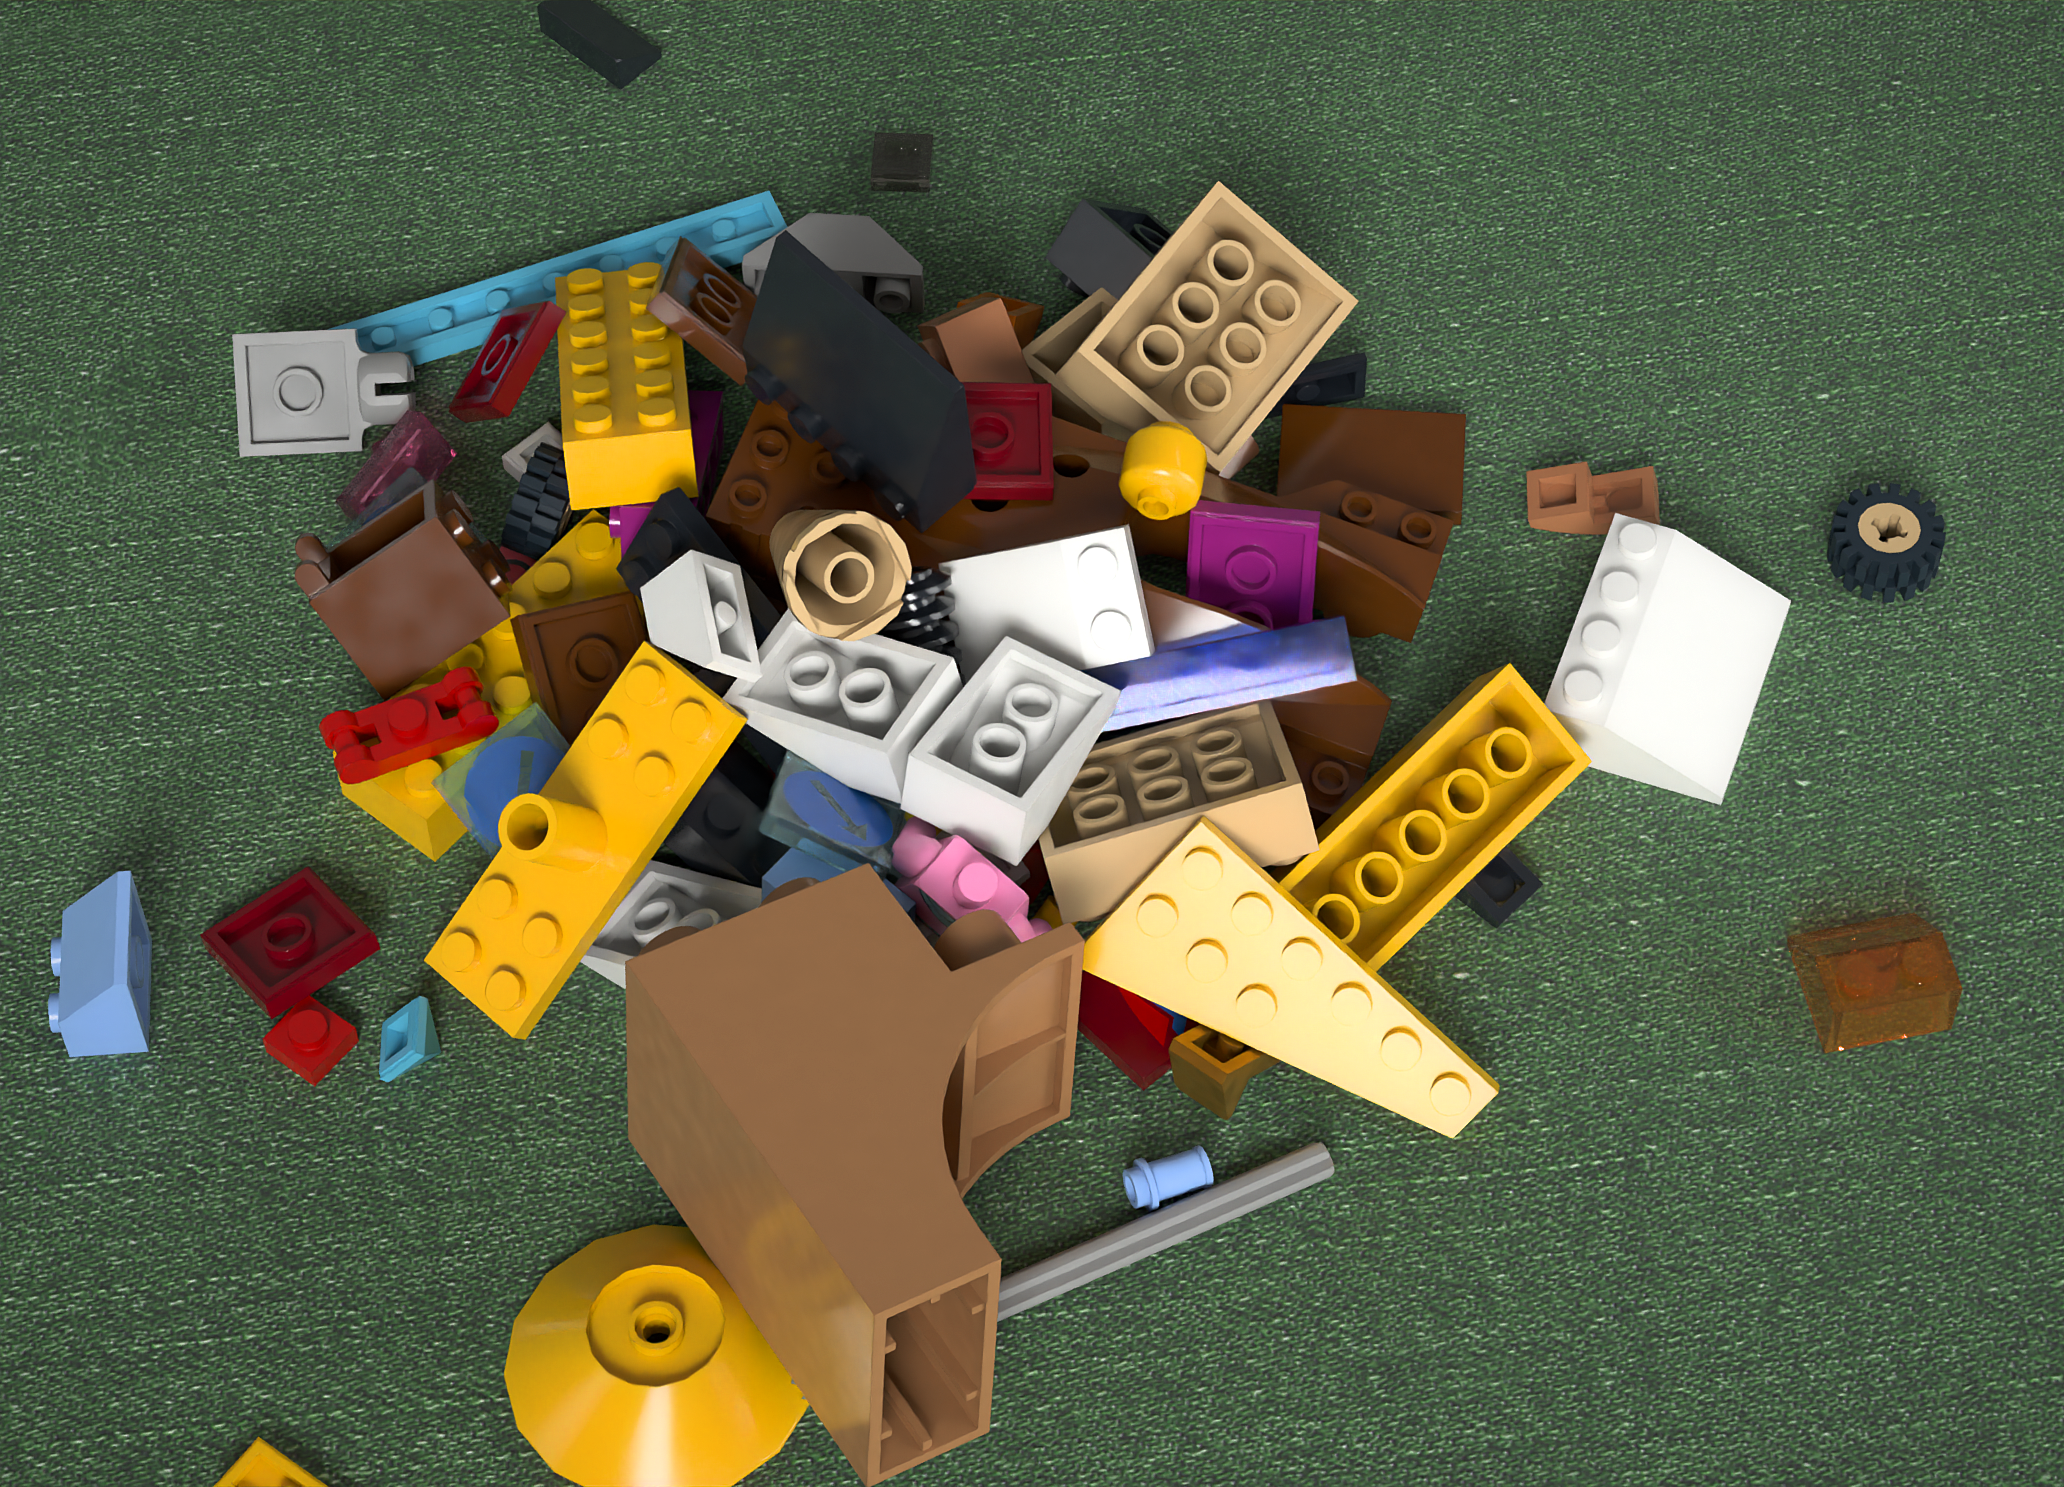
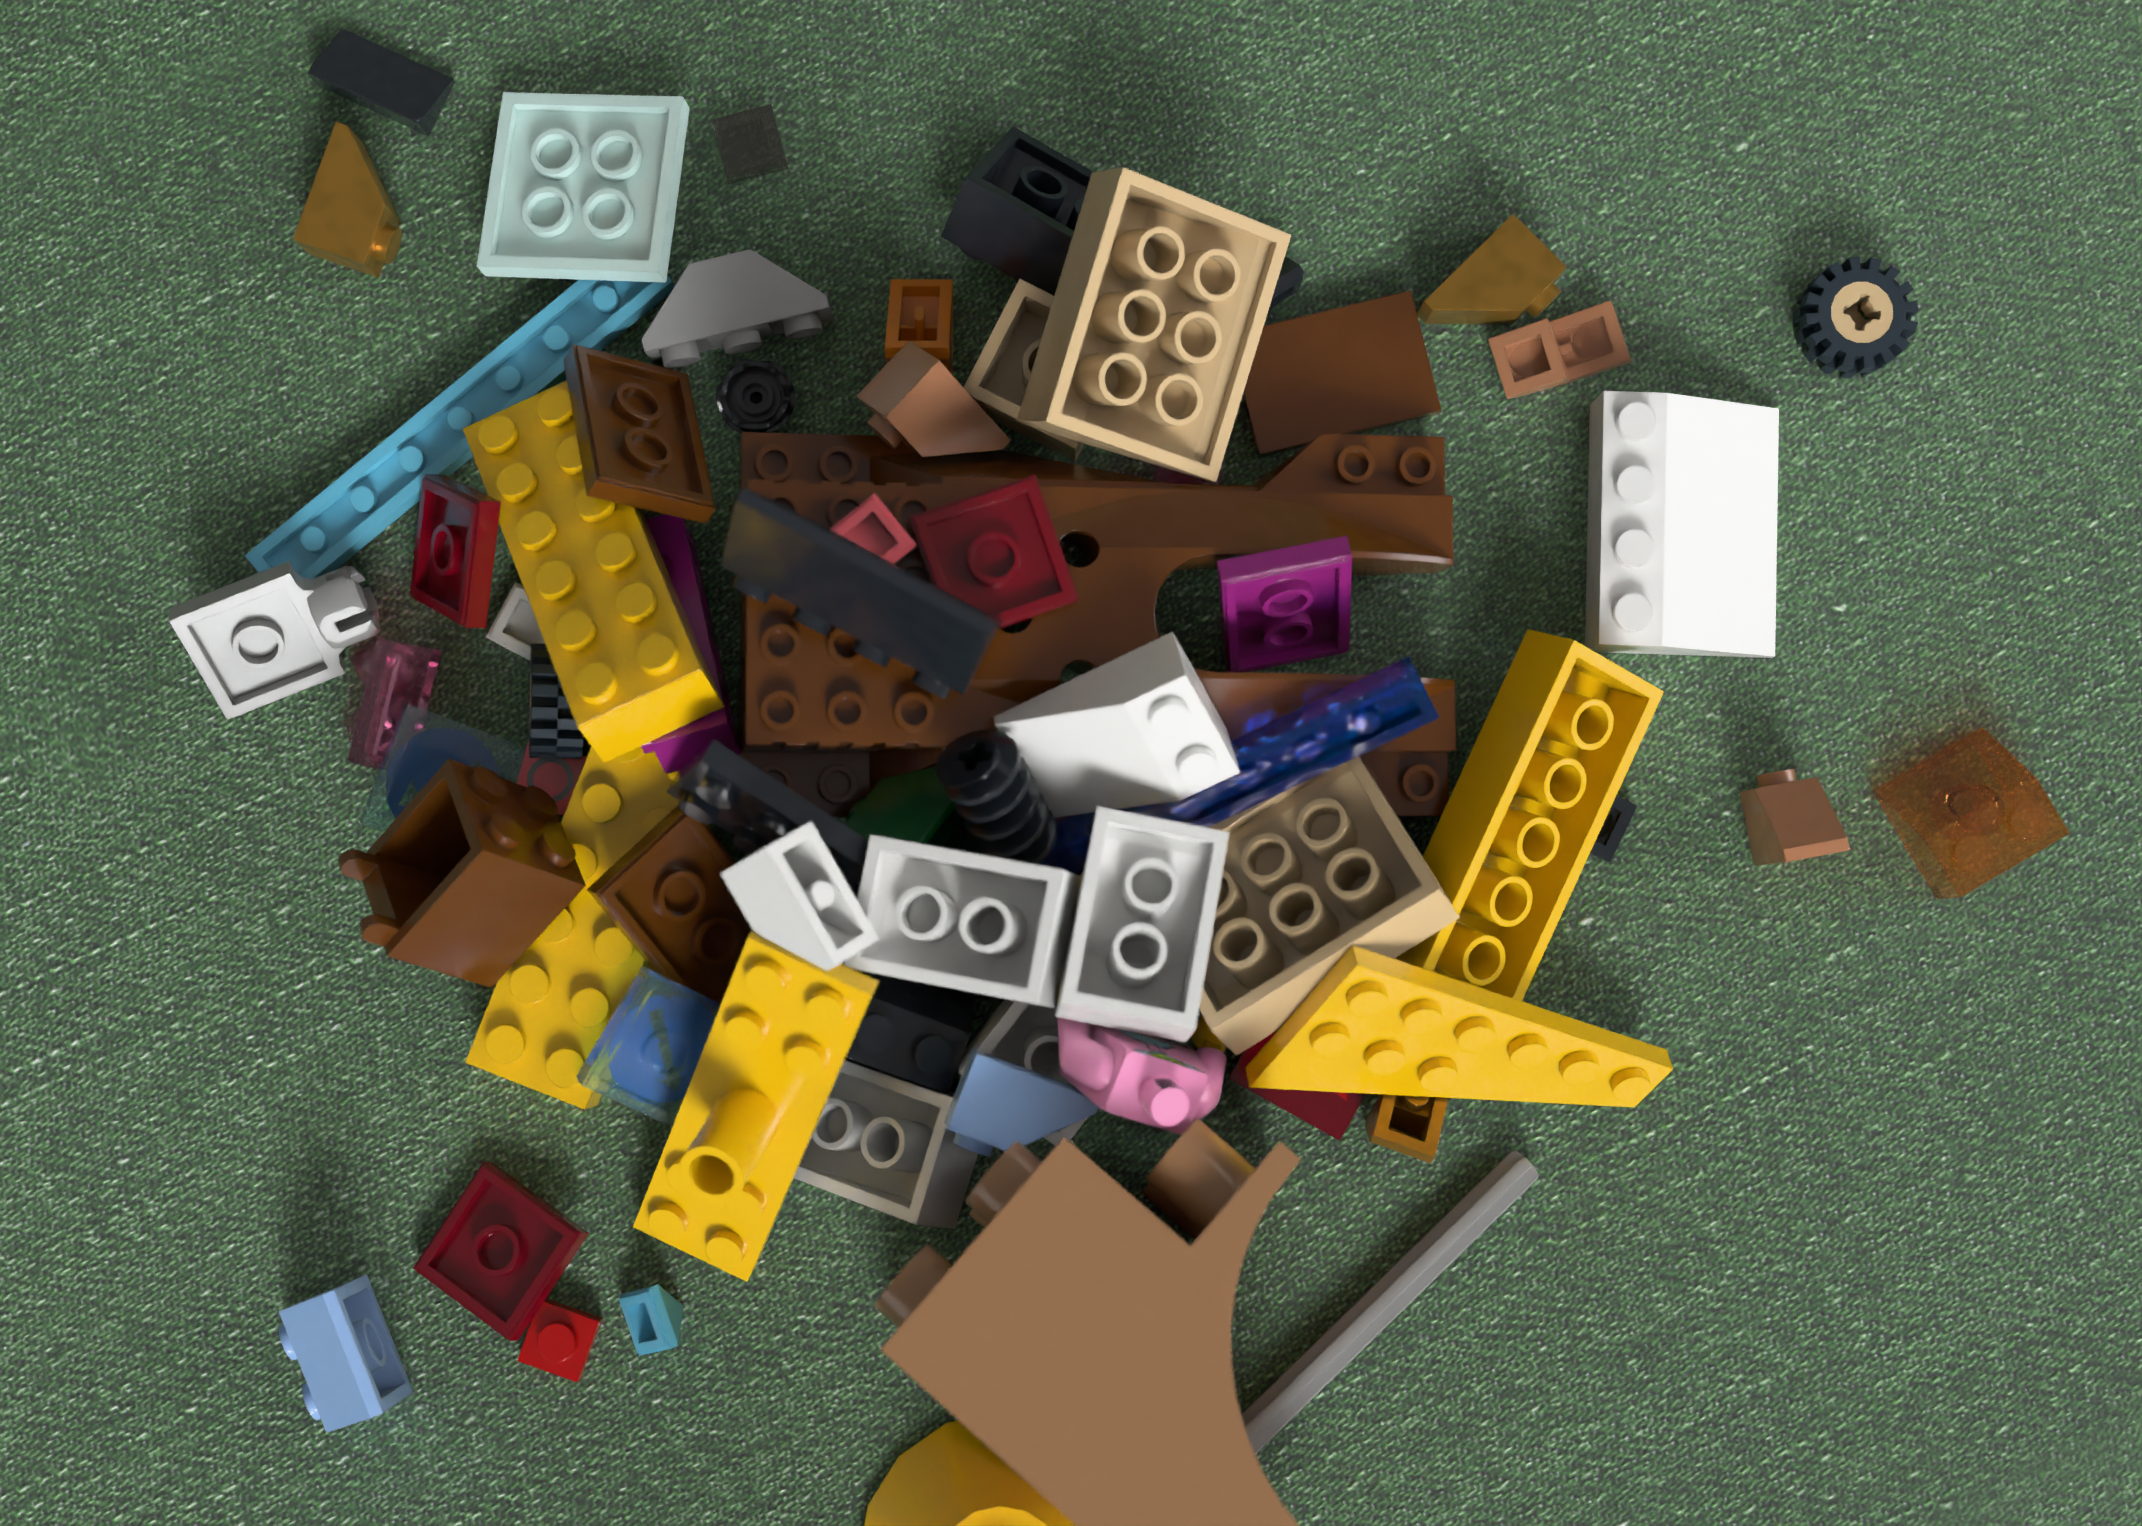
camera: 20 degrees left, 30 degrees up
red plate [319,666,499,784] -> none
tile [759,750,905,881] -> none
tan cone [769,510,912,641] -> none
yellow head [1119,421,1207,520] -> none
light blue pin [1123,1145,1214,1211] -> none
none -> pearl gold slope [293,122,402,278]
none -> light aqua plate [477,92,690,283]
none -> pearl gold slope [1417,214,1567,324]
none -> nougat slope [1739,769,1850,866]

